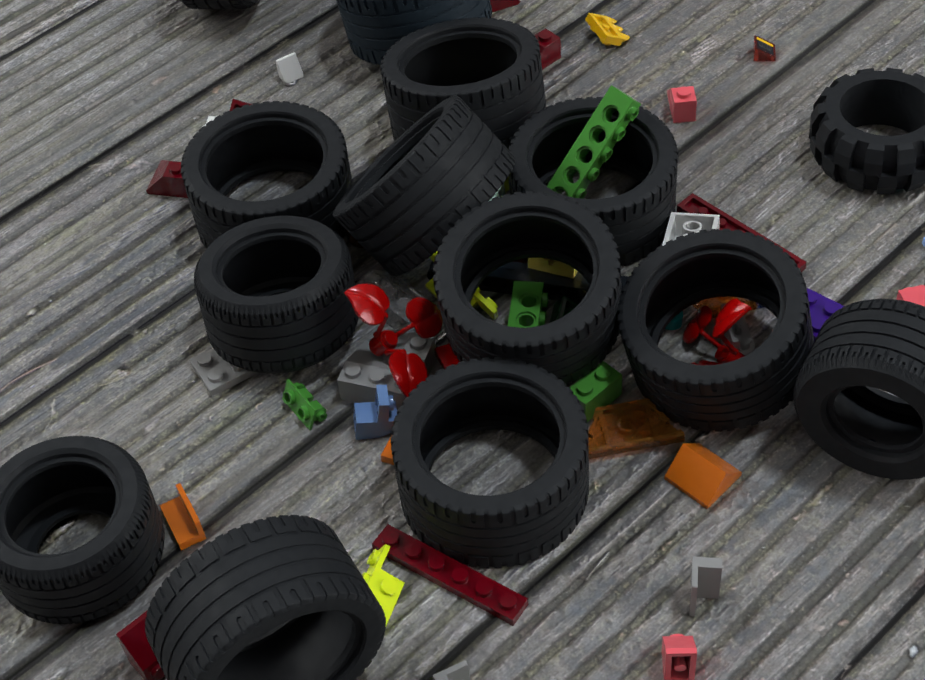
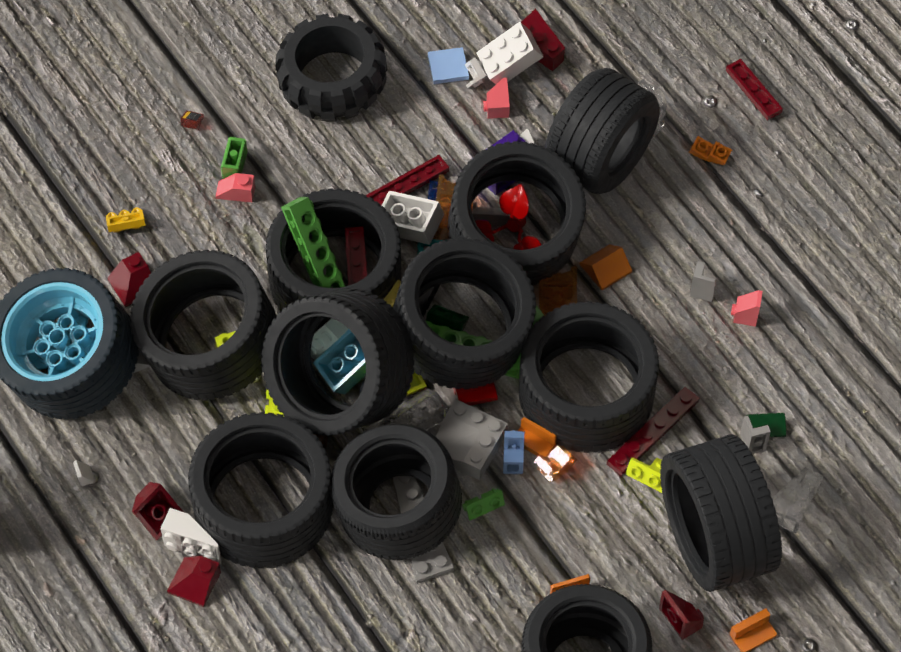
camera: 85 degrees left, 10 degrees up
red plant [344,284,443,397] -> none
none -> bright green brick [221,137,248,179]
none -> clear orange brick [534,445,577,482]

